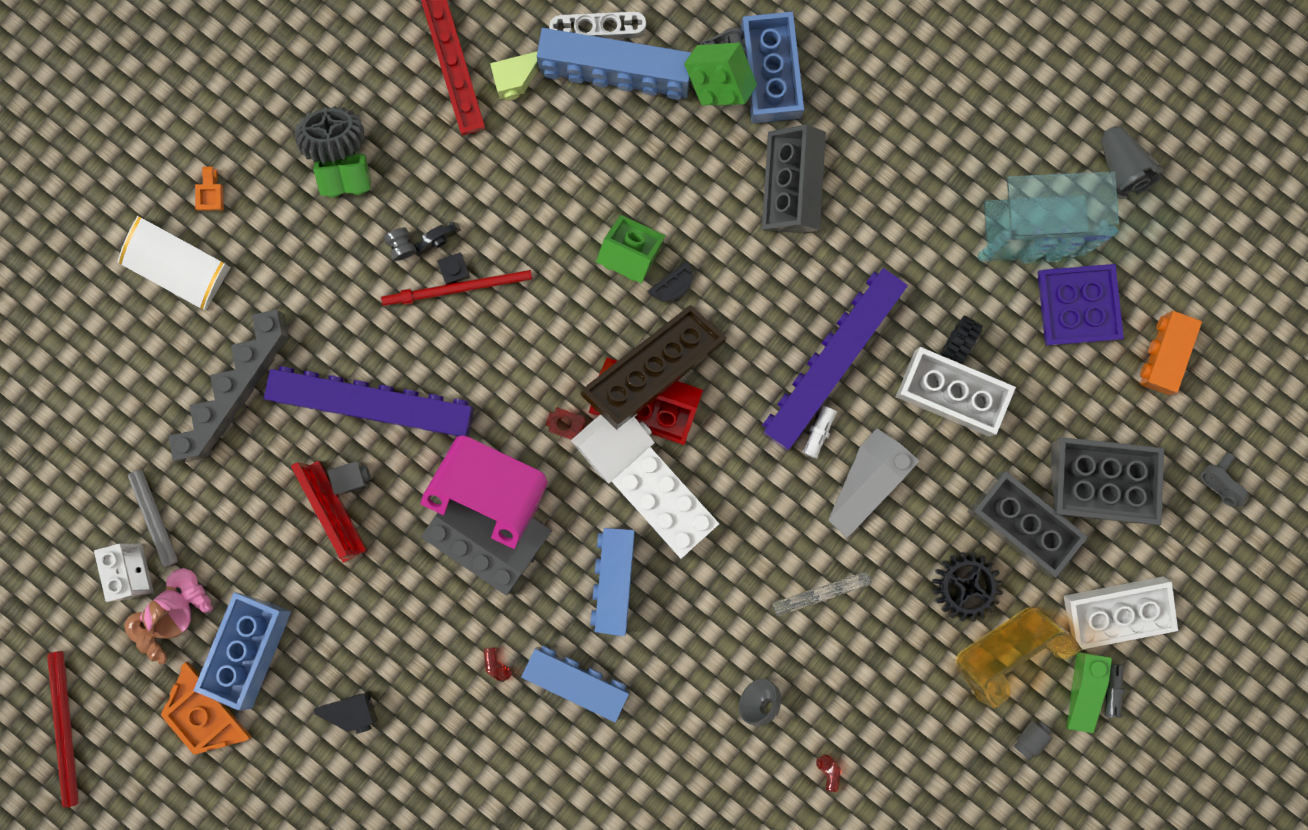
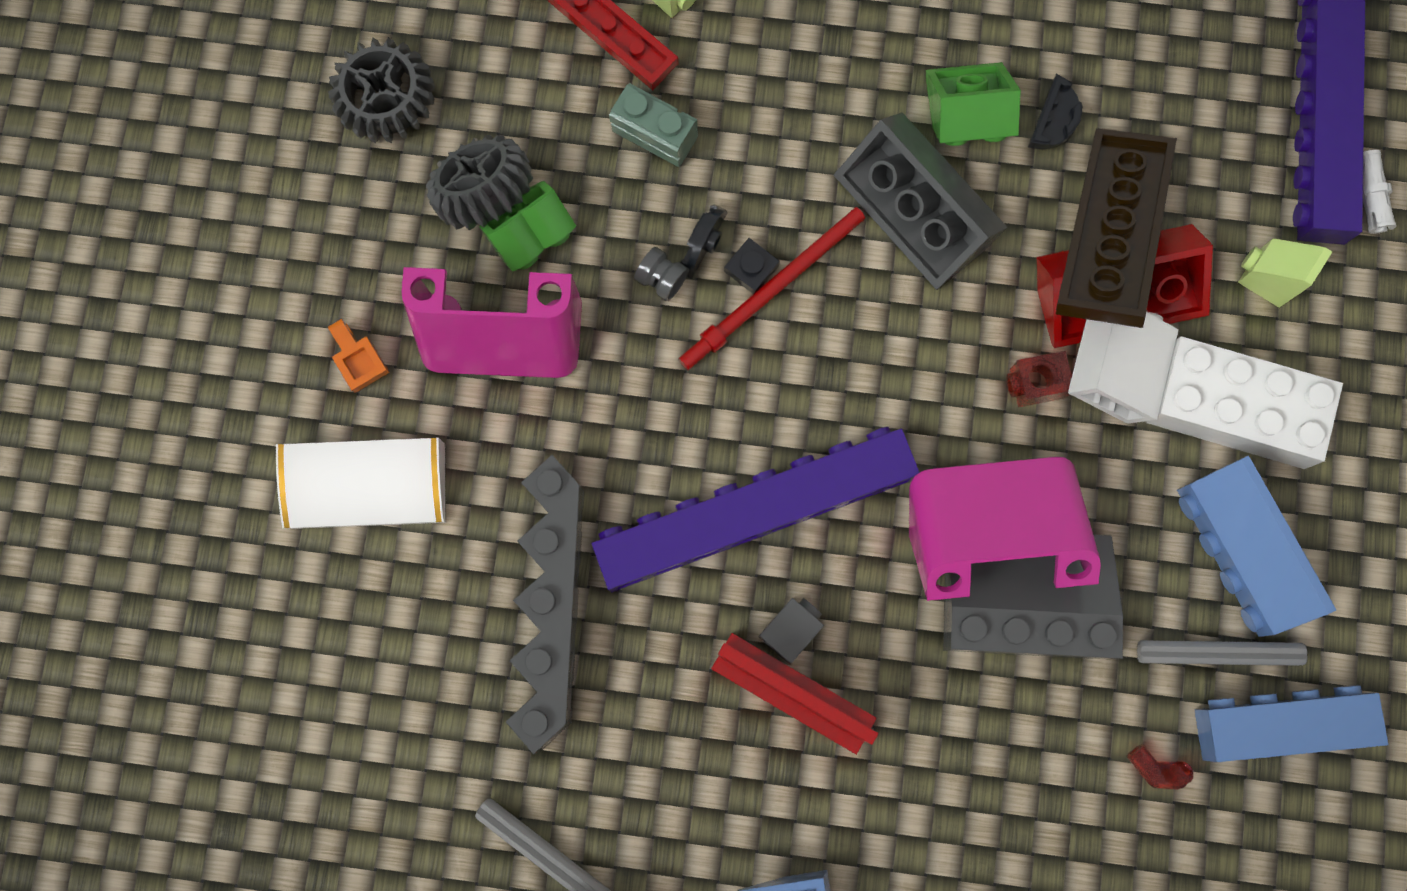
camera: 25 degrees left, 5 degrees down
none -> dark grey gear [328,37,435,143]
none -> dark pink windscreen [401,267,582,378]
none -> sand green brick [609,83,698,167]
none -> dark grey slope [834,113,1008,290]
none -> light grey axle [1137,640,1307,666]
none -> yellowish green slope [1238,238,1332,308]

